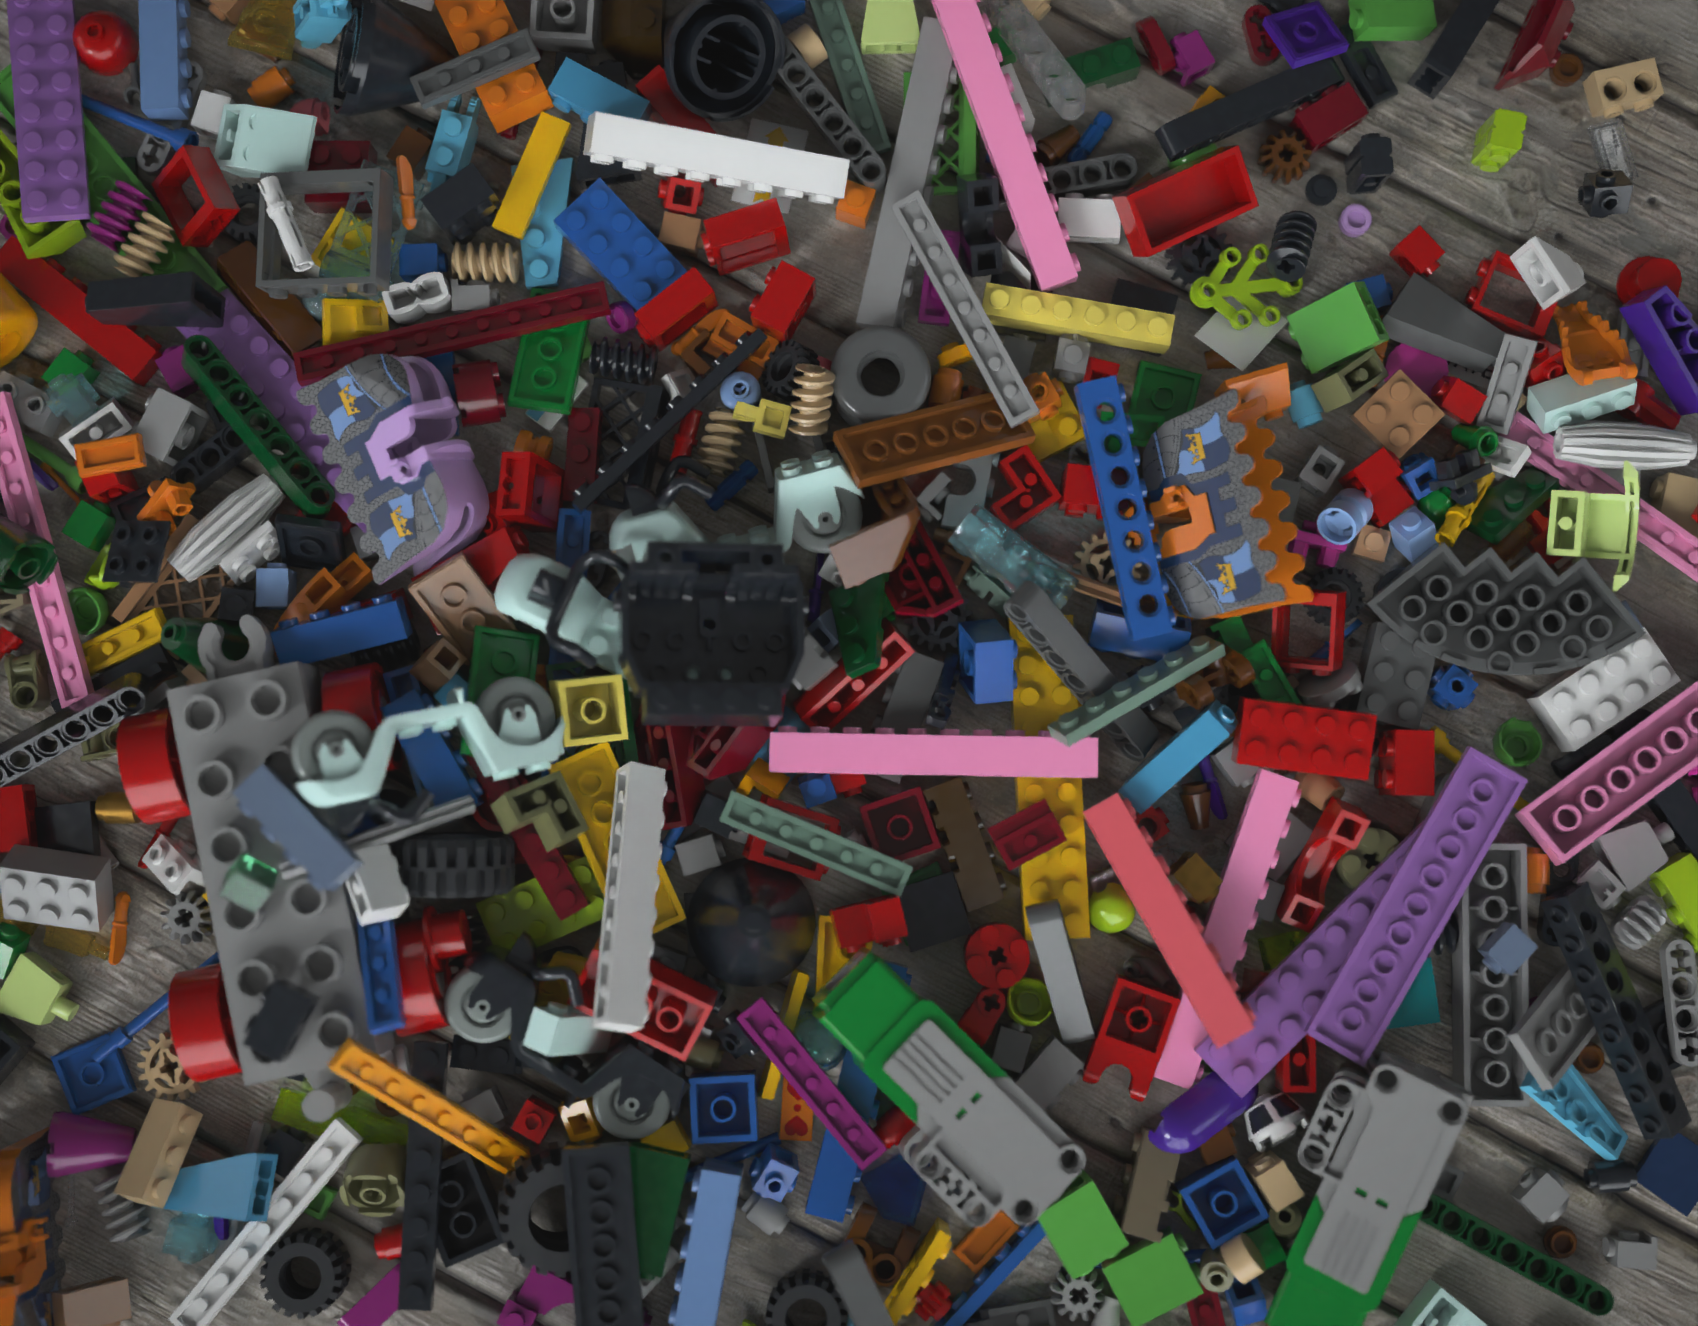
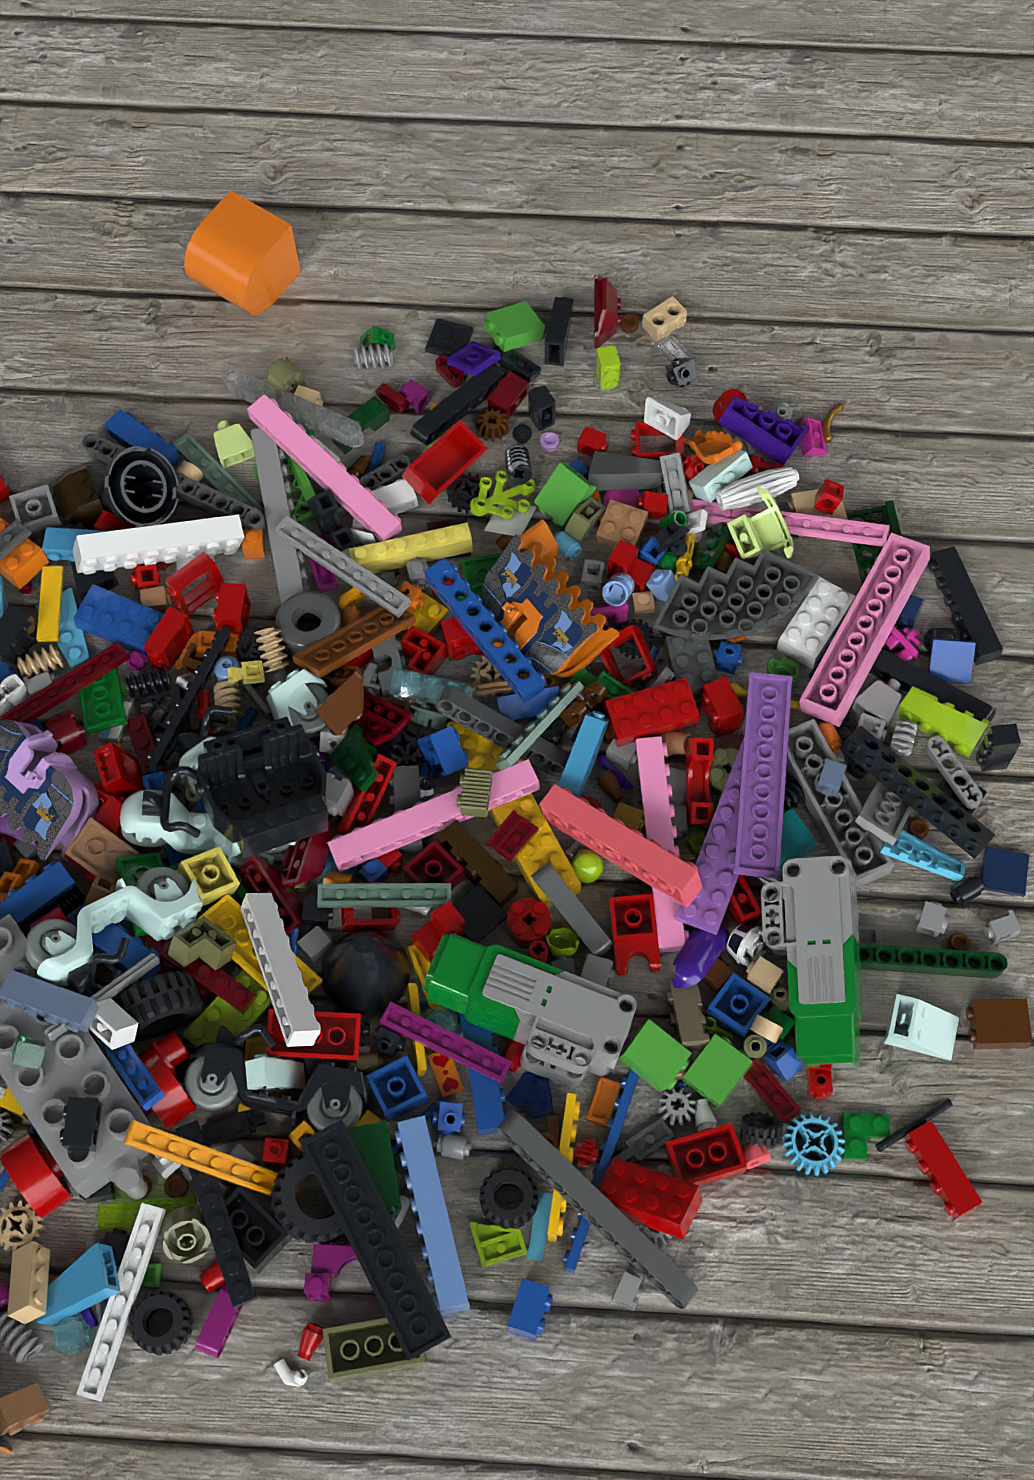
camera: 25 degrees left, 20 degrees down
none -> olive brick [457,768,493,818]

